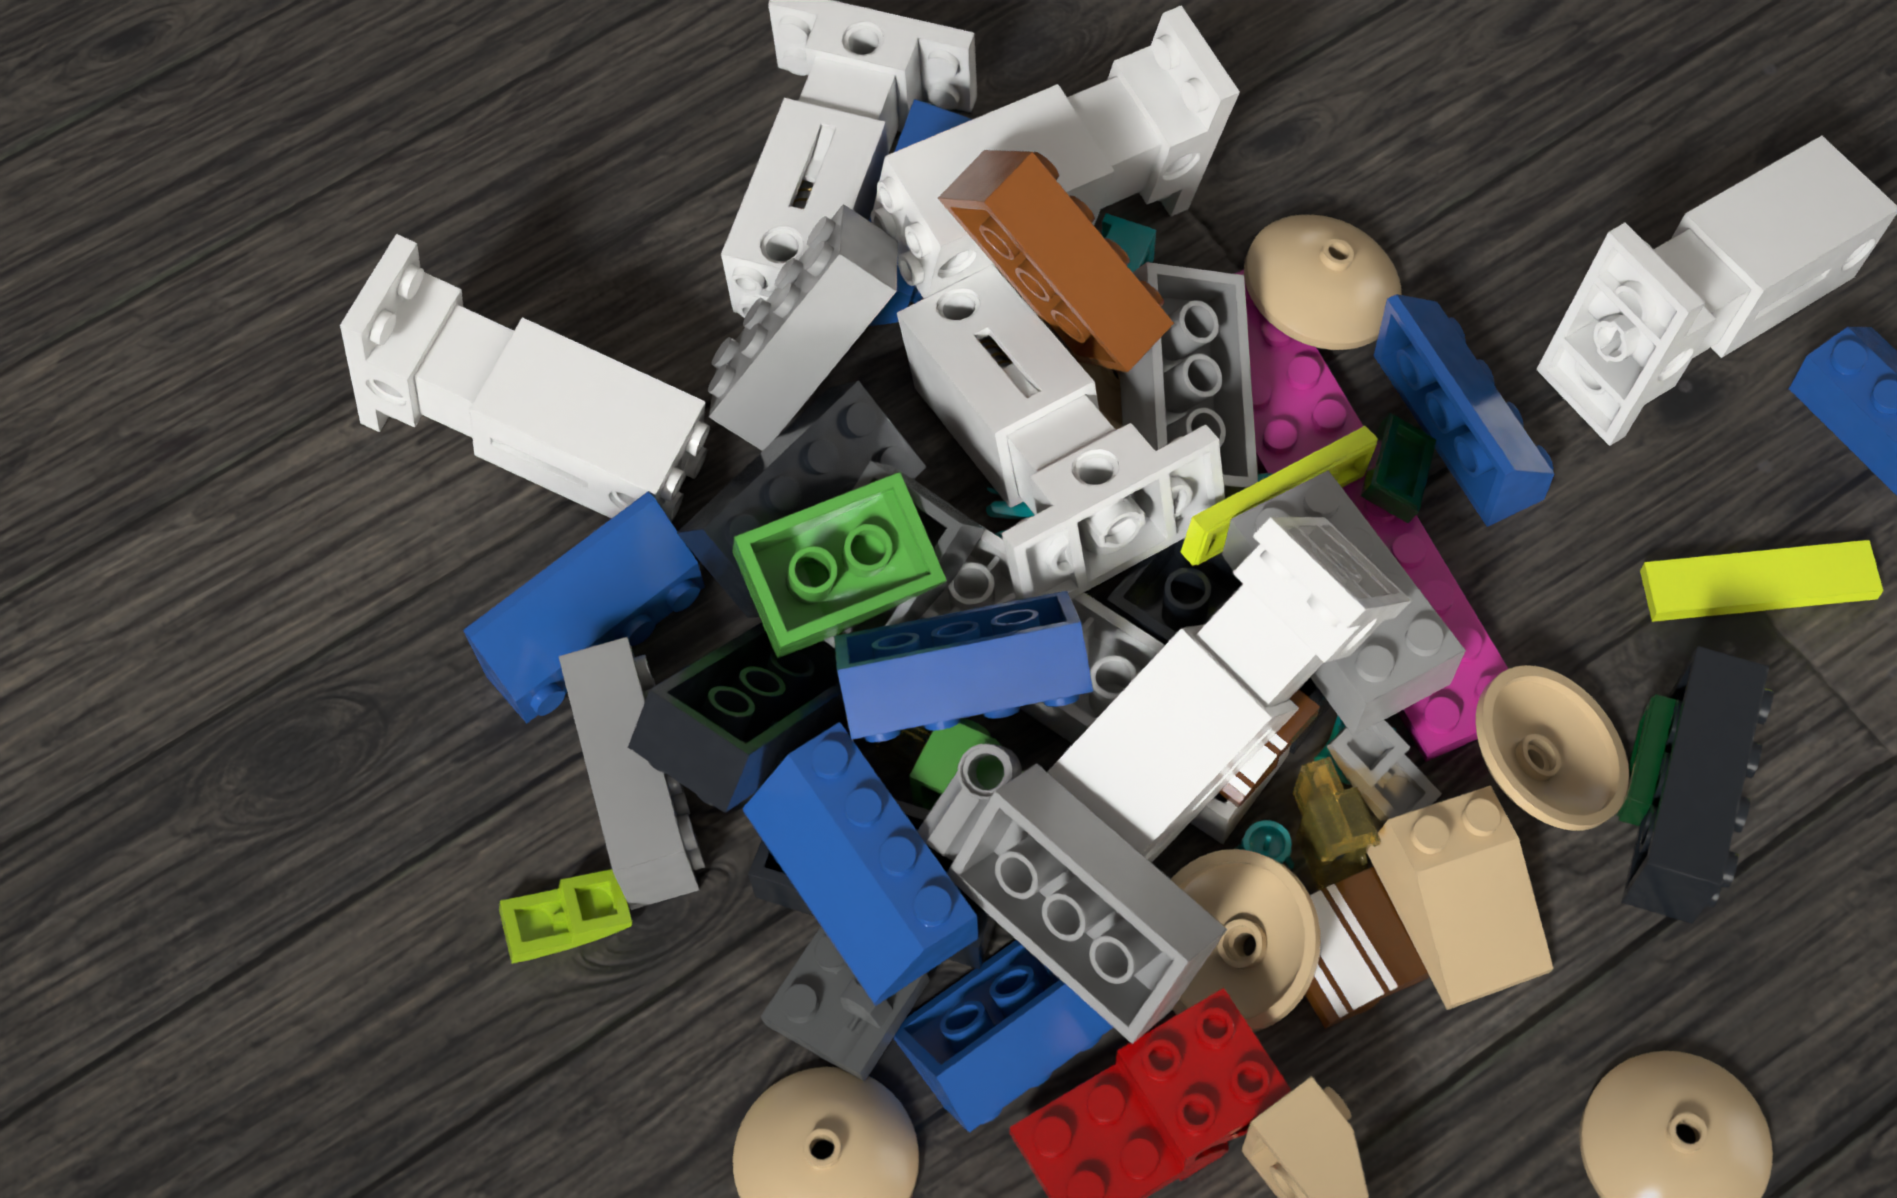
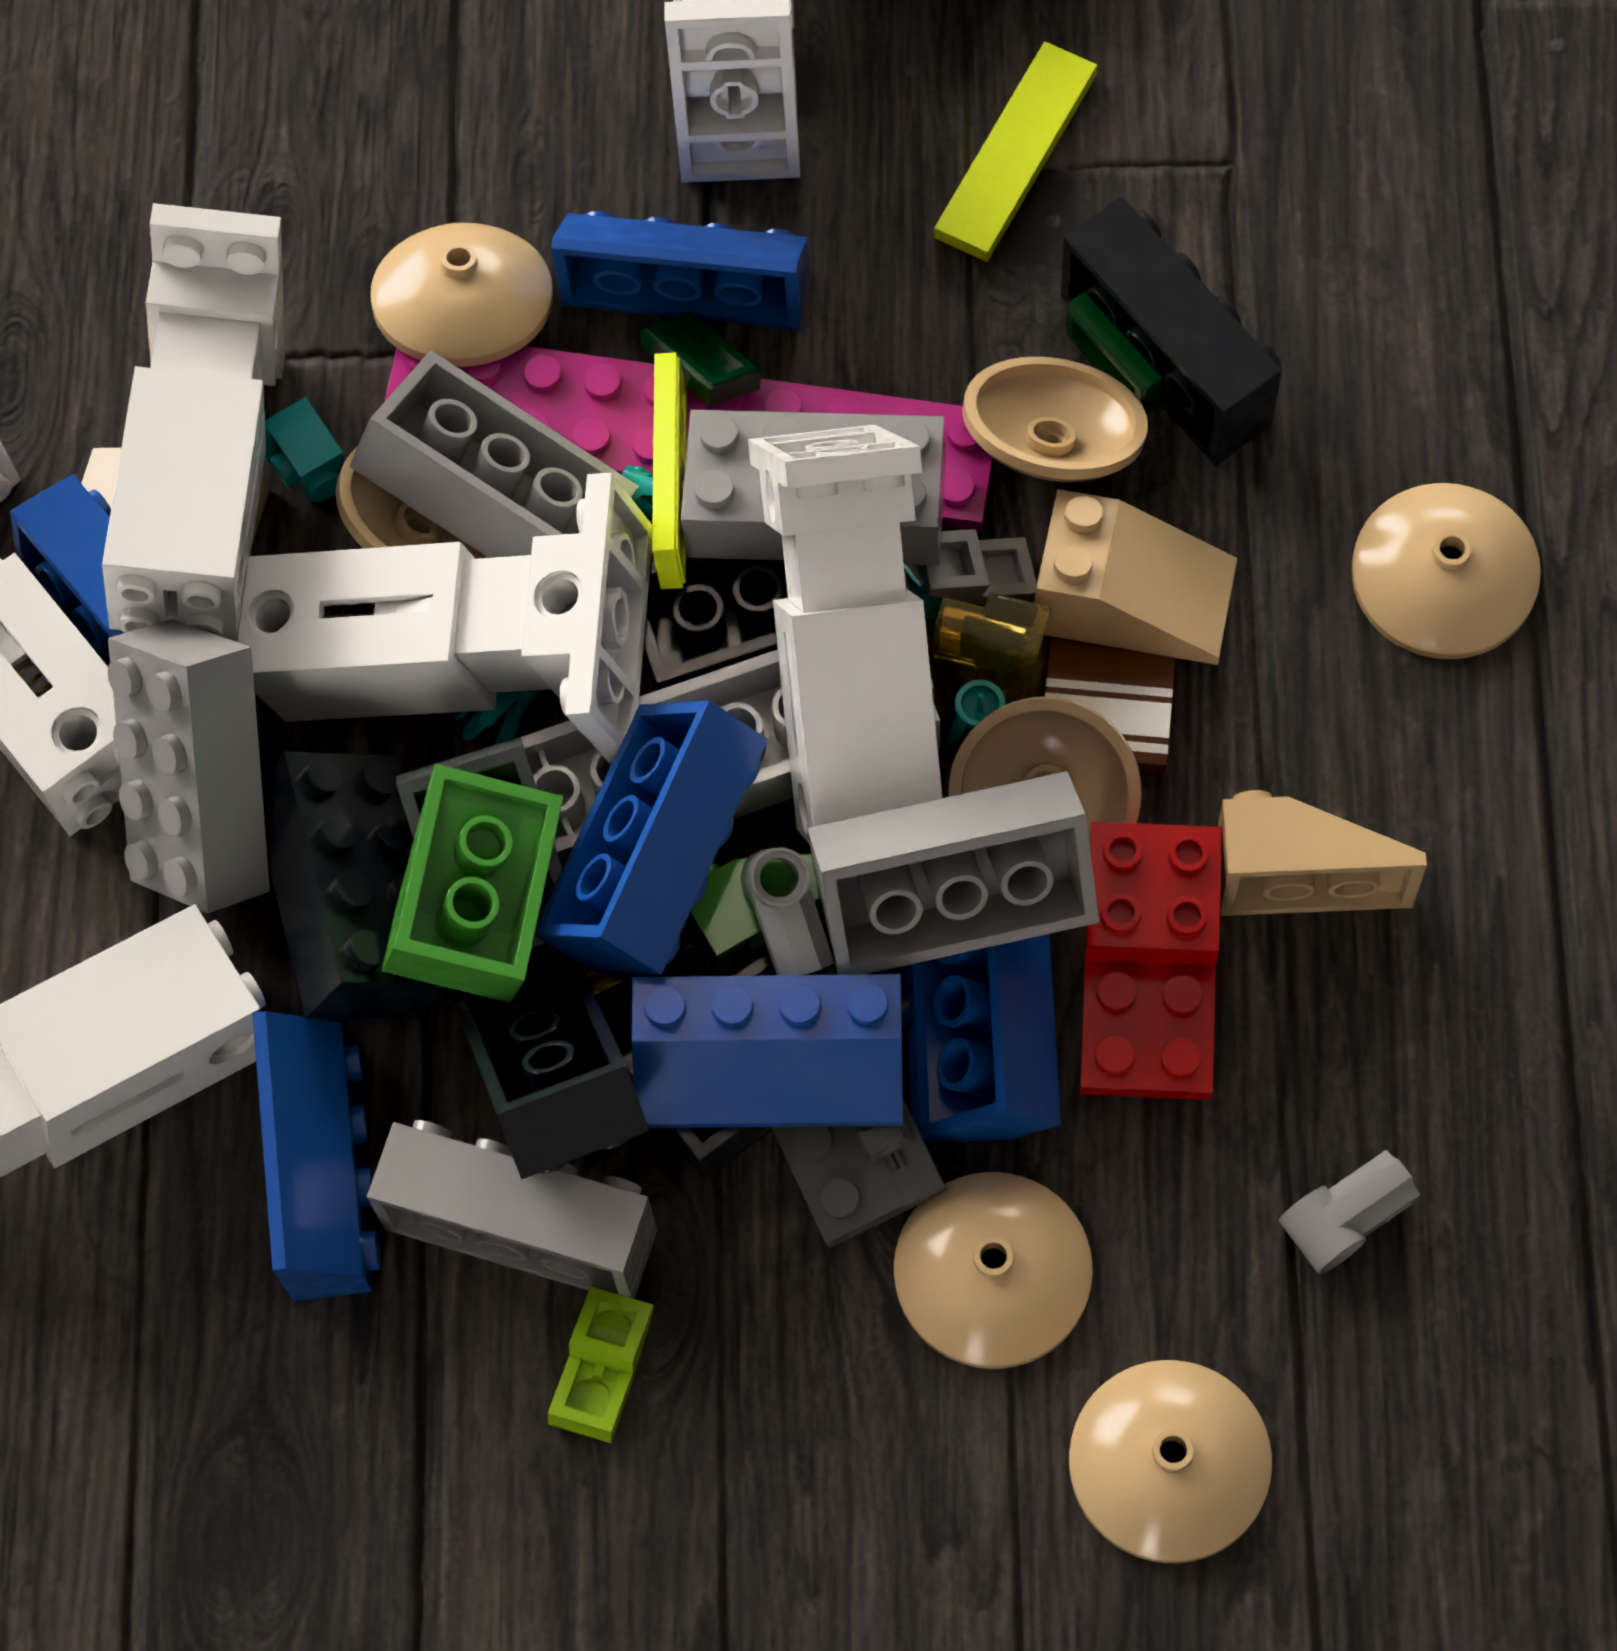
camera: 55 degrees left, 5 degrees up
dark orange brick [938,150,1174,372] -> none

